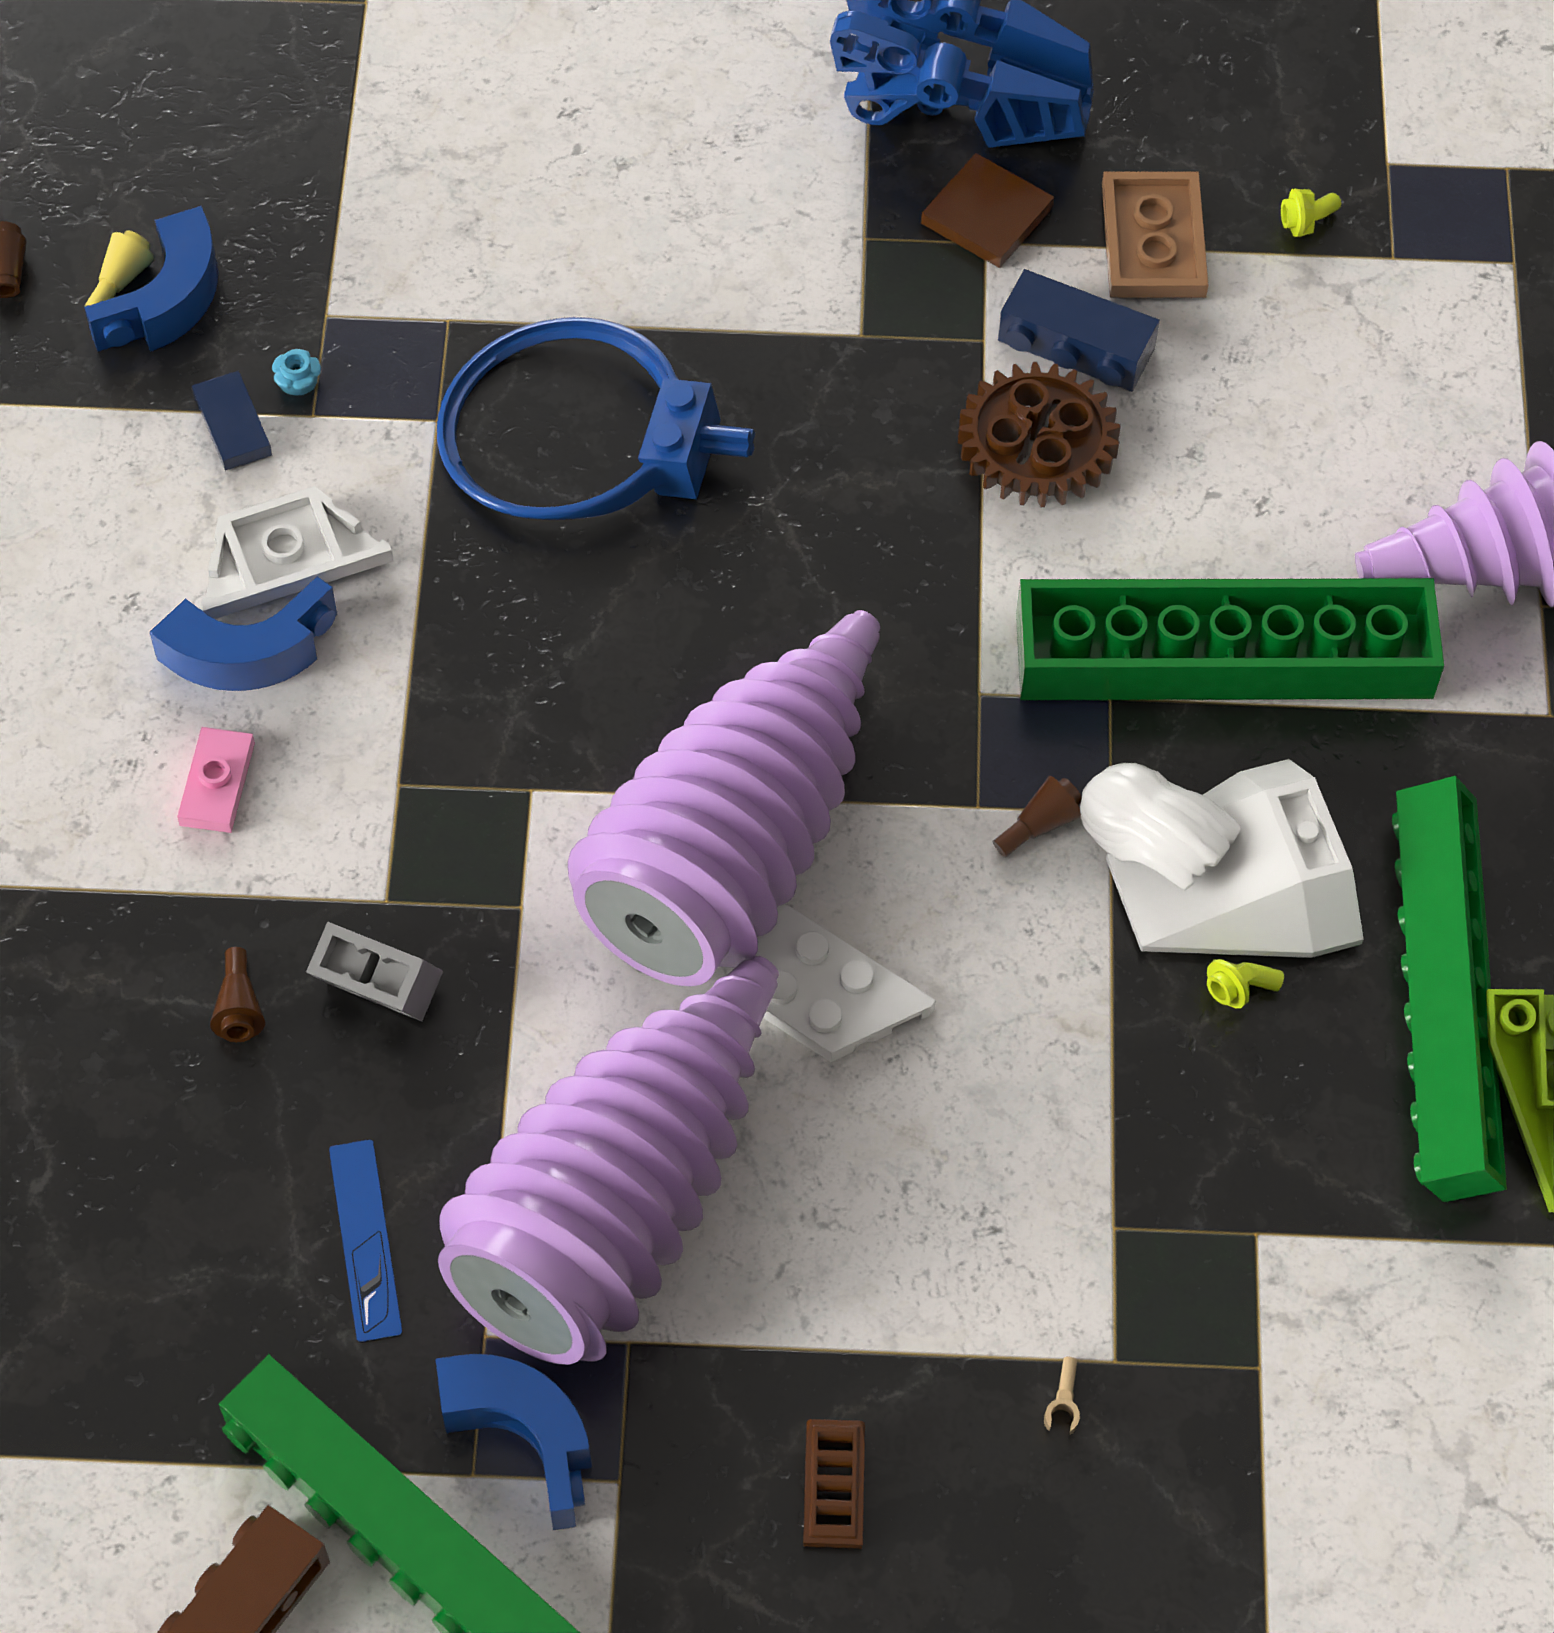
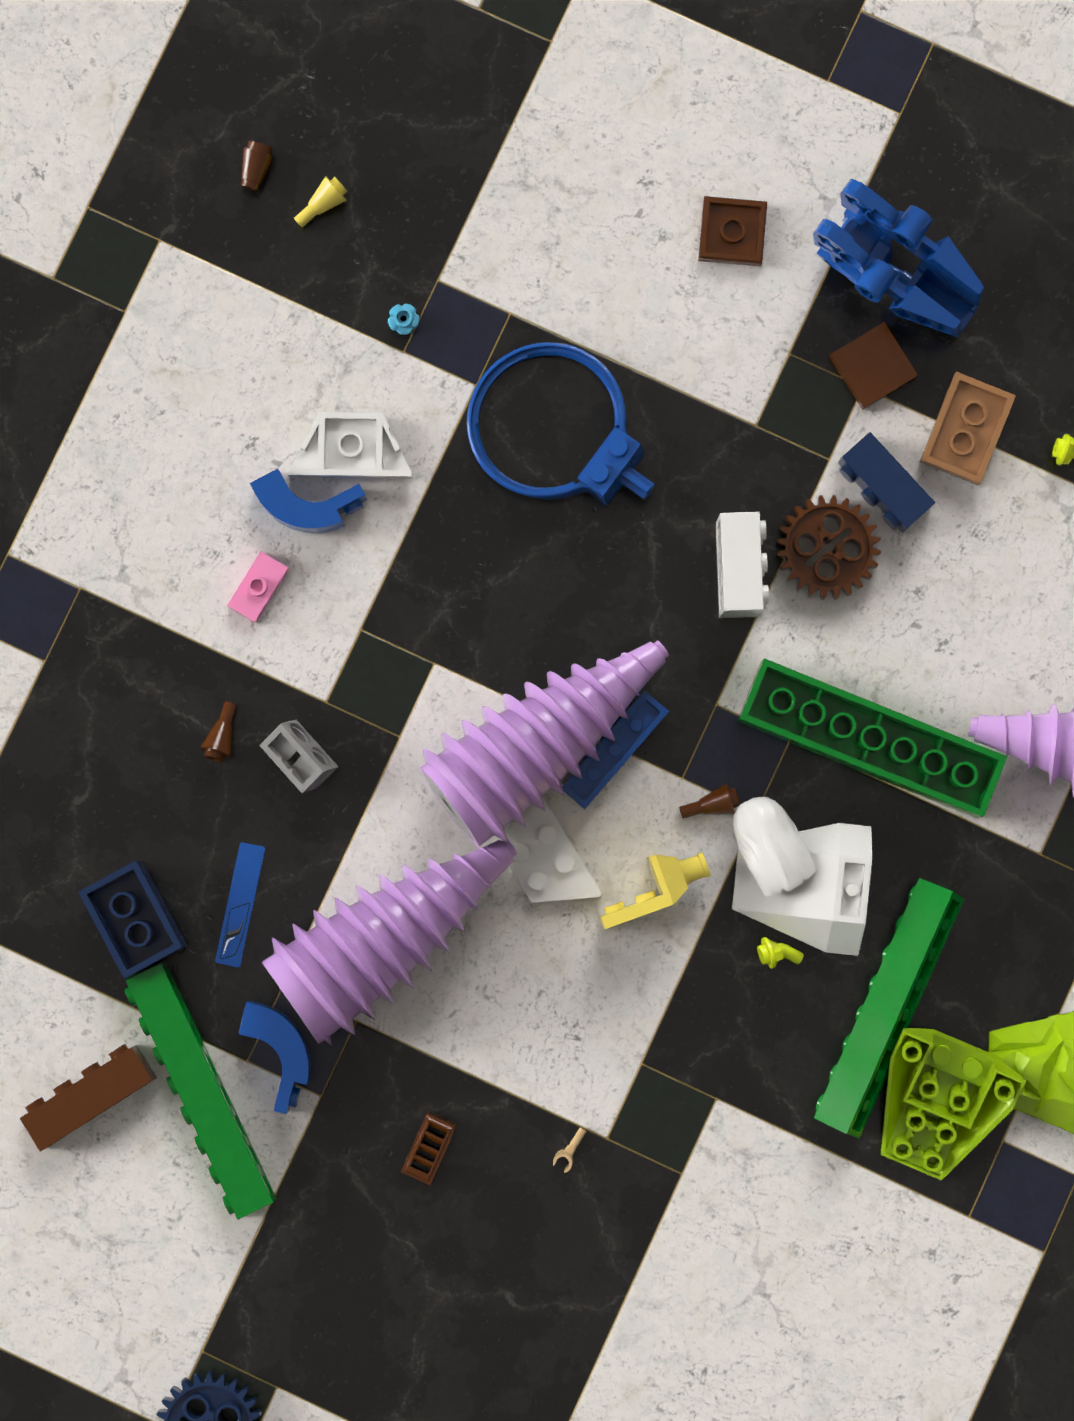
camera: 25 degrees right, 25 degrees up
blue arch [84,206,218,351] -> none
dark blue tile [192,370,272,471] -> none
none -> dark blue brick [78,860,188,979]
none -> blue plate [562,690,669,810]
none -> light yellow plate [599,852,711,929]
none -> reddish brown tile [698,196,767,267]
none -> white brick [716,512,769,618]

